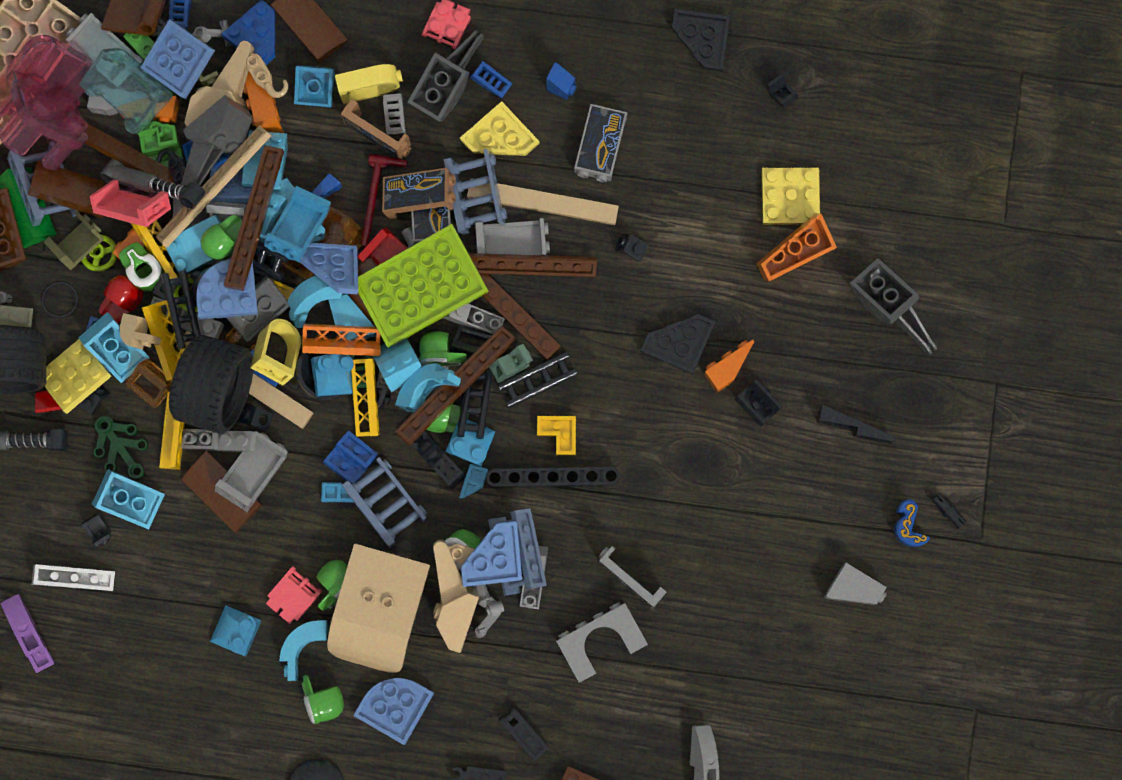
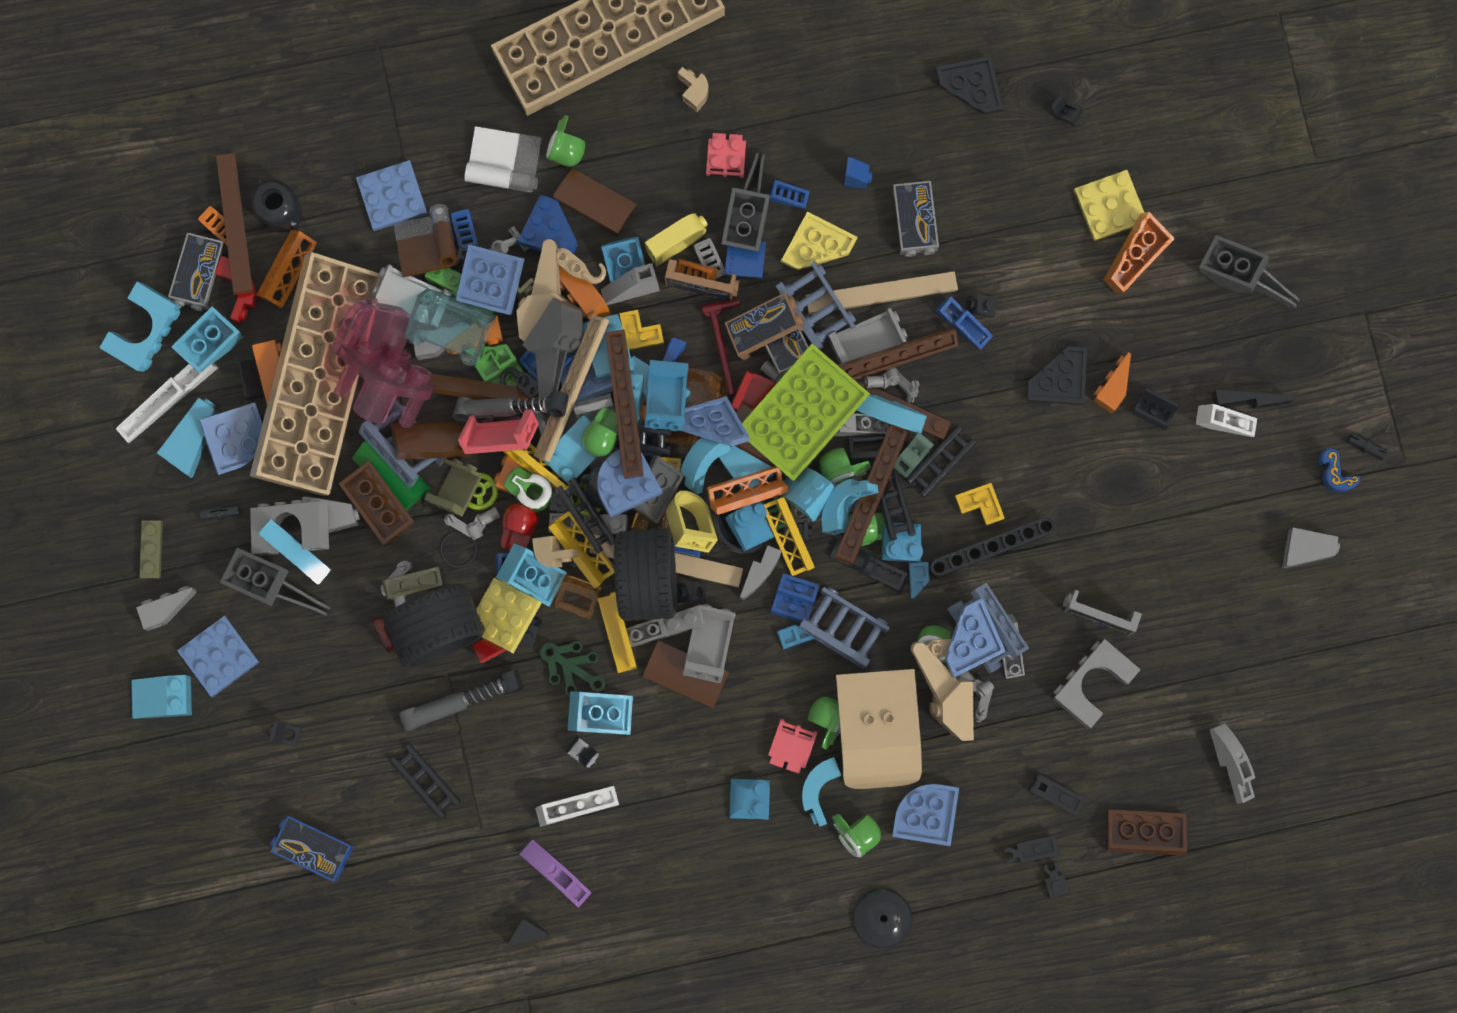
camera: 25 degrees left, 0 degrees up
none -> light grey pin [444,507,500,540]
none -> light grey slope [601,263,660,305]
none -> yellow plate [619,310,664,351]
none -> orange slope [677,259,718,281]
none -> blue slope [725,241,766,279]
none -> light grey slope [740,546,782,600]
none -> medium azure slope [857,394,927,433]
none -> light grey pin [865,367,920,403]
none -> blue slope [935,297,993,350]
none -> white slope [1196,404,1257,437]

